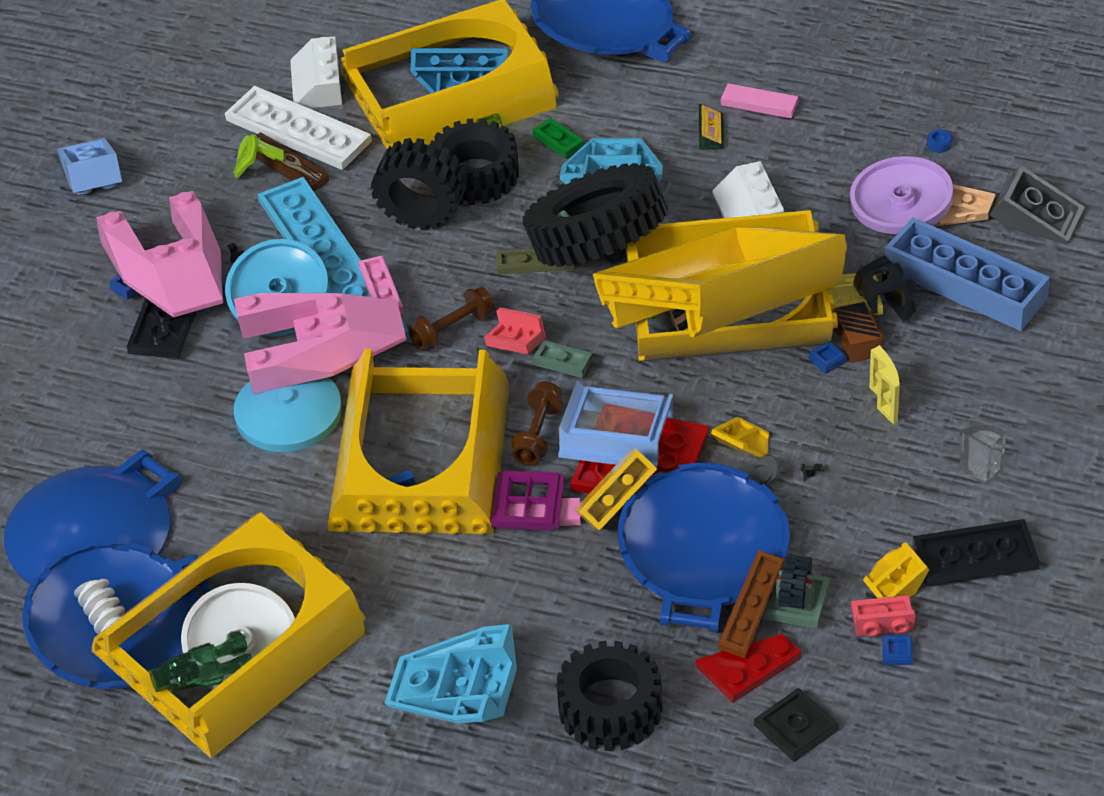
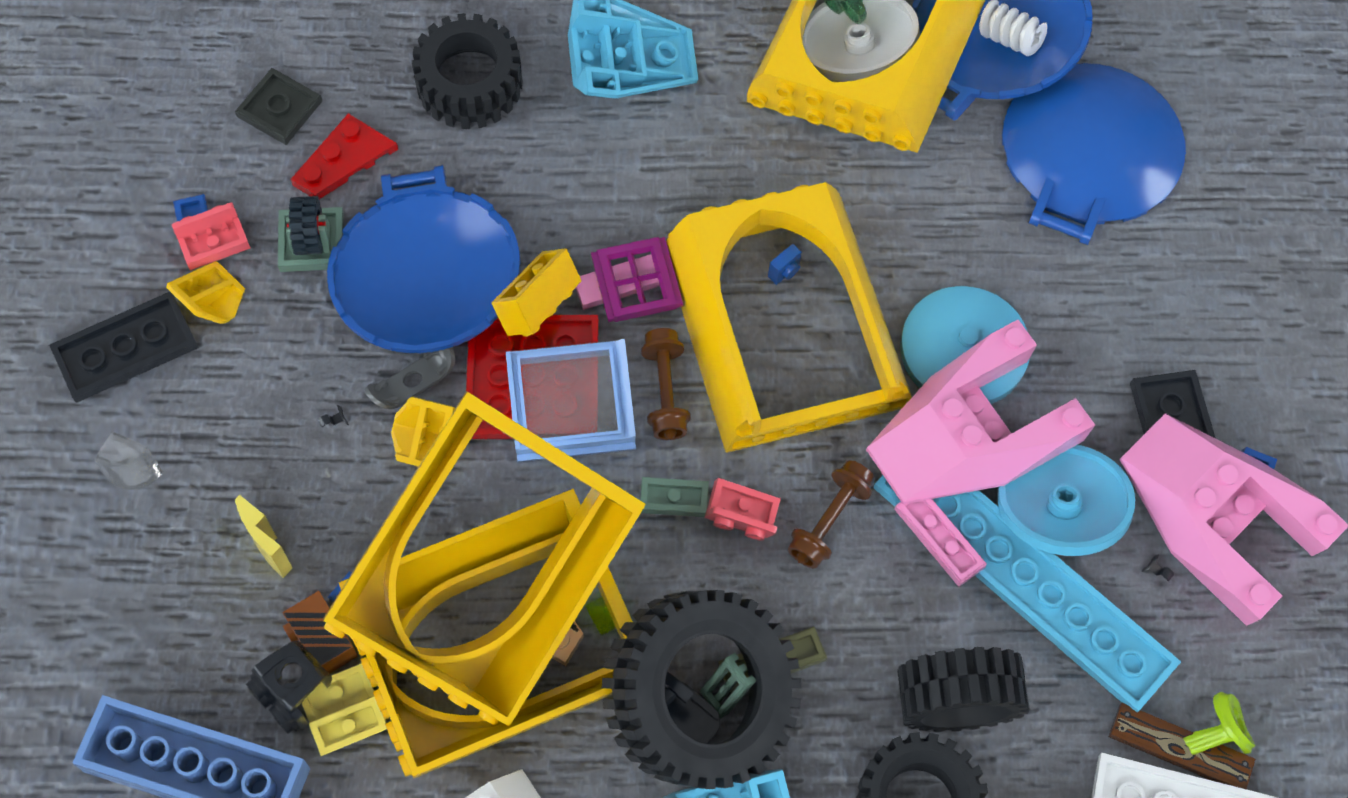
camera: 155 degrees right, 20 degrees up
dark orange tile [718,550,785,658] -> none

